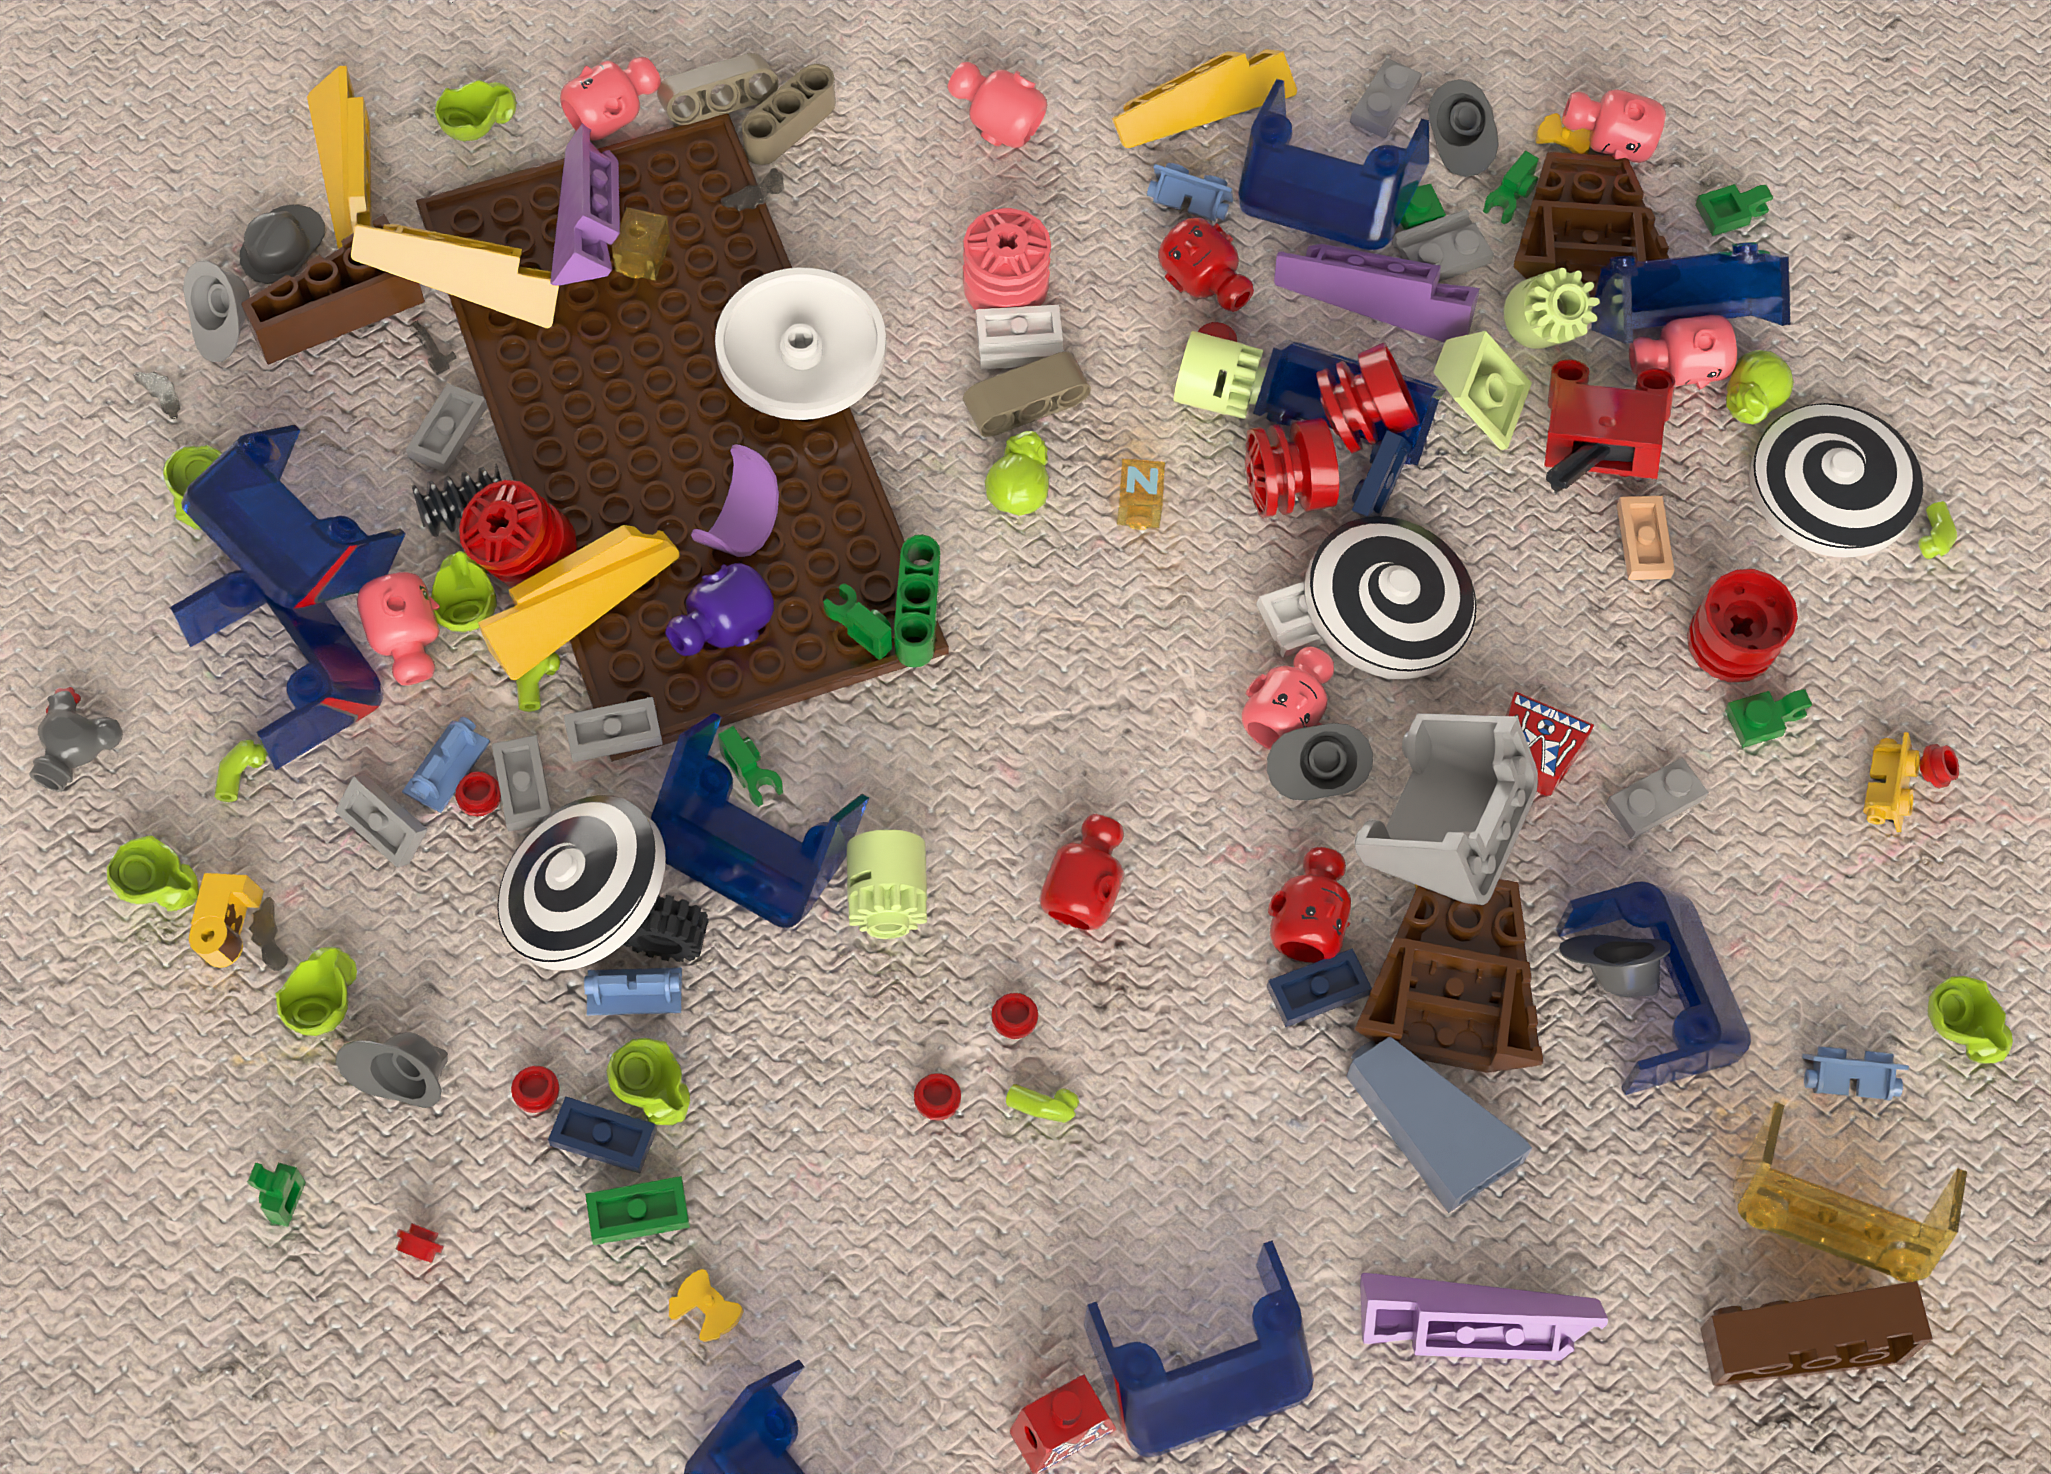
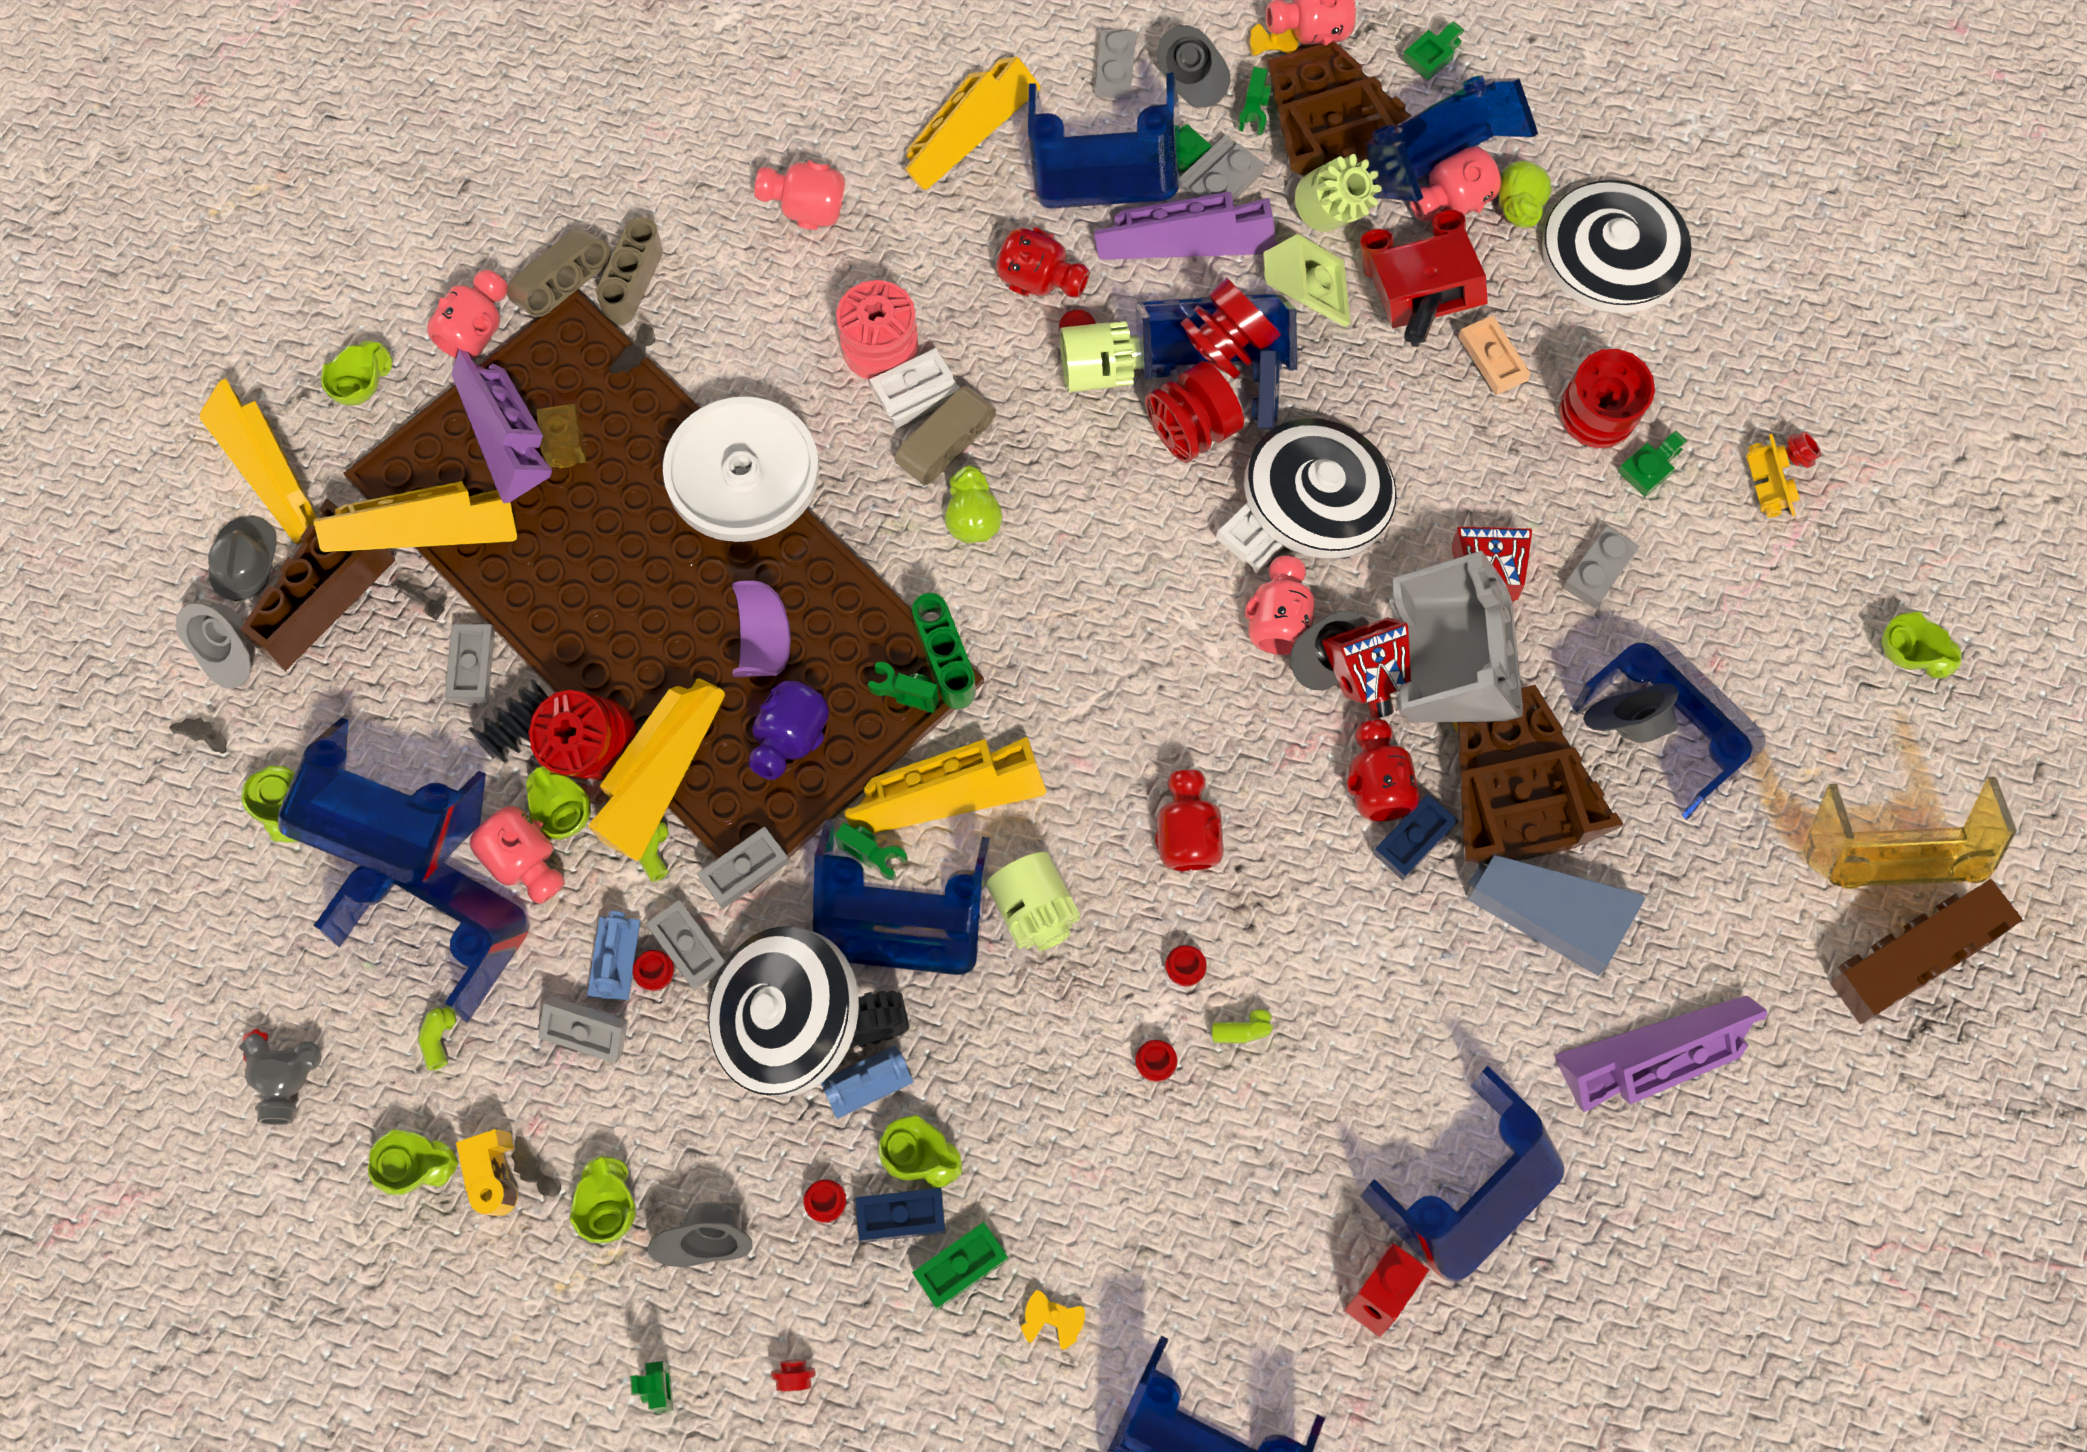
camera: 20 degrees left, 5 degrees up
clear yellow brick [1117,458,1165,530] -> none
medium blue hinge [1147,163,1234,222] -> none
medium blue hinge [1802,1046,1909,1101] -> none
lime arm [1918,501,1957,559] -> none
none -> yellow wedge [845,737,1046,834]
none -> red torso [1322,617,1411,718]

